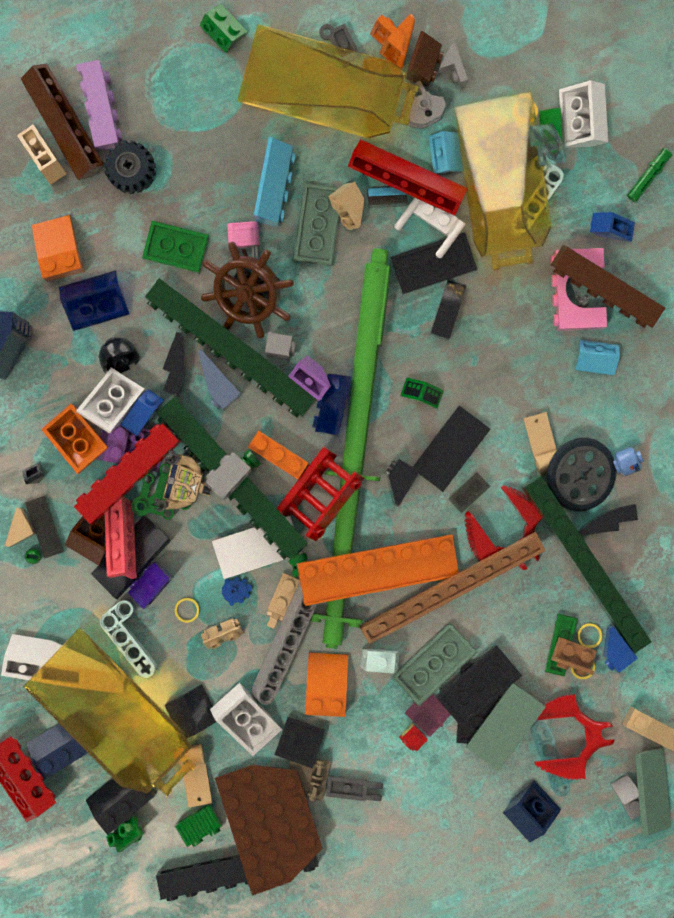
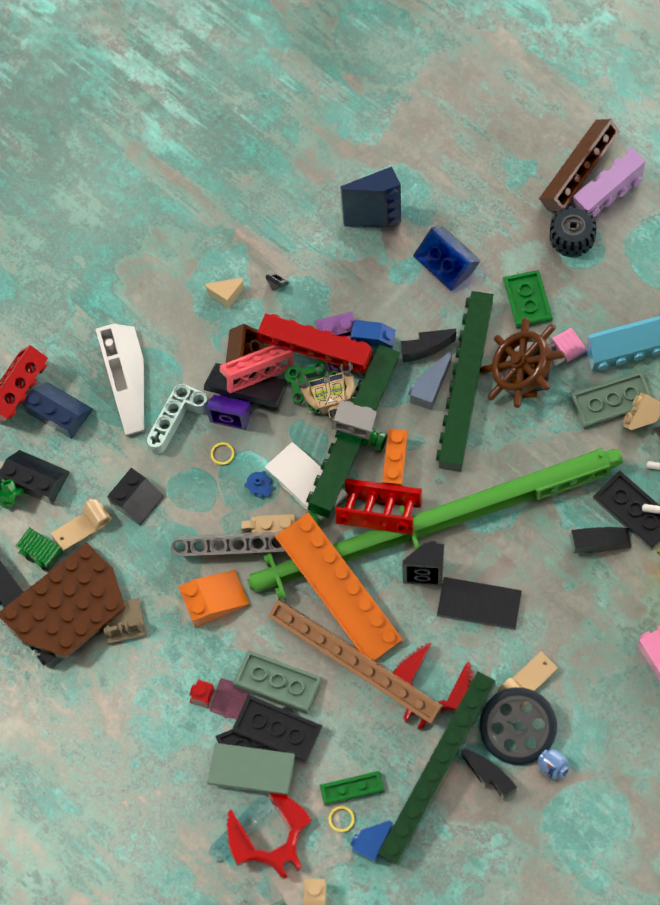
camera: 70 degrees right, 20 degrees down
tan slope [17,125,67,185] -> none
clear yellow windscreen [23,628,196,796] -> none
clear smoke plate [25,496,65,559] -> none
green hinge [25,548,42,564] -> none
orange slope [32,215,85,282] -> none
orange slope [41,403,108,474] -> none
white slope [76,368,144,434] -> none
black cylinder [98,337,140,373] -> none
tan hinge [201,618,244,649] -> none
white slope [210,683,282,756] -> none
light grey brick [265,332,296,360] -> none
black plate [274,717,325,768] -> none
medium lavender slope [288,355,331,401] -> none
clear blue slope [312,373,351,438] -> none
dark grey hinge [326,775,383,801] -> none
light aqua torso [361,648,400,673] -> none
slope [400,378,444,409] -> none
clear smoke plate [448,472,491,514] -> none
dark blue slope [503,780,561,842] -> none
medium nougat bracket [551,637,597,676] -> none
medium azure panel [576,340,620,375] -> none
light yellow piece [577,623,602,648] -> none

